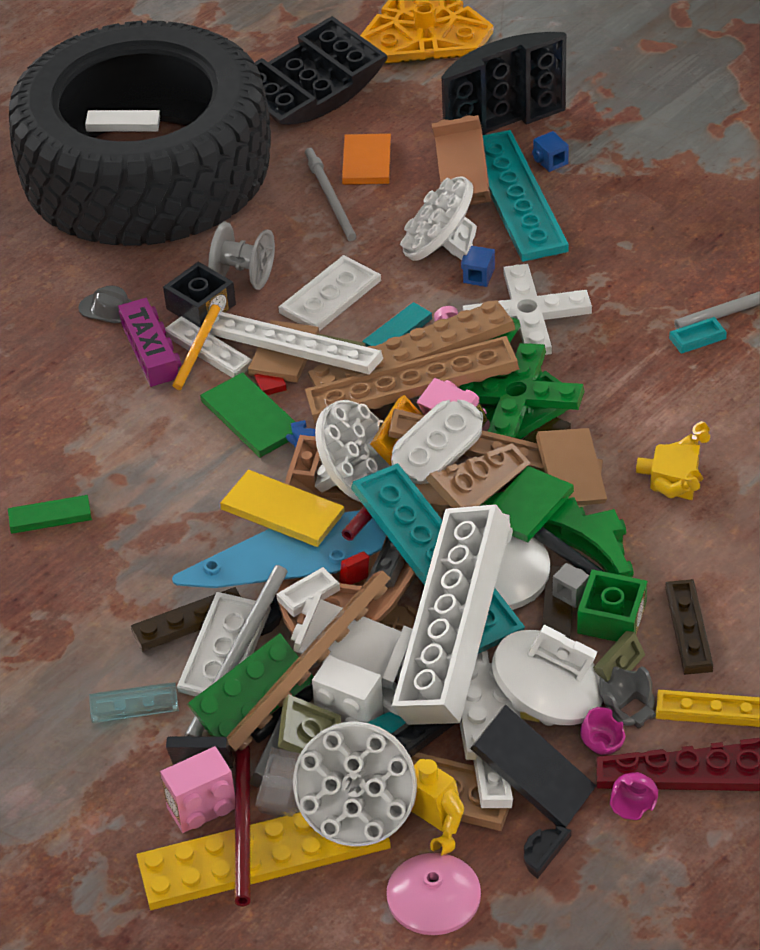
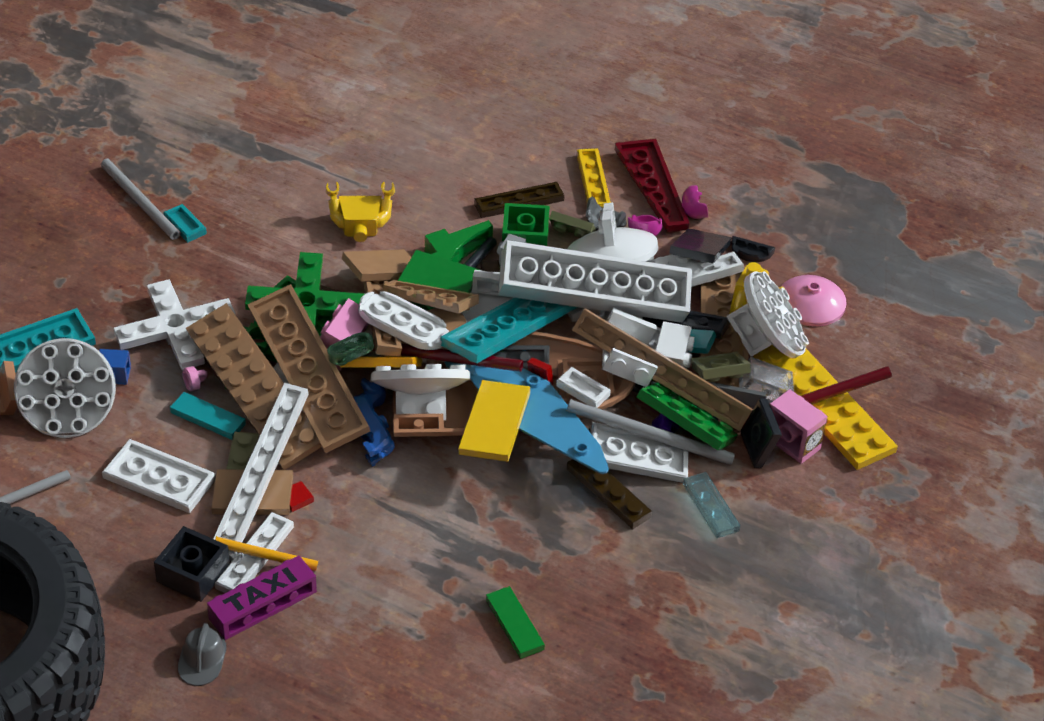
camera: 110 degrees left, 0 degrees up
green tile [200,372,295,458] -> none
light grey piece [208,221,275,290] -> none
none -> clear green plate [327,332,374,366]

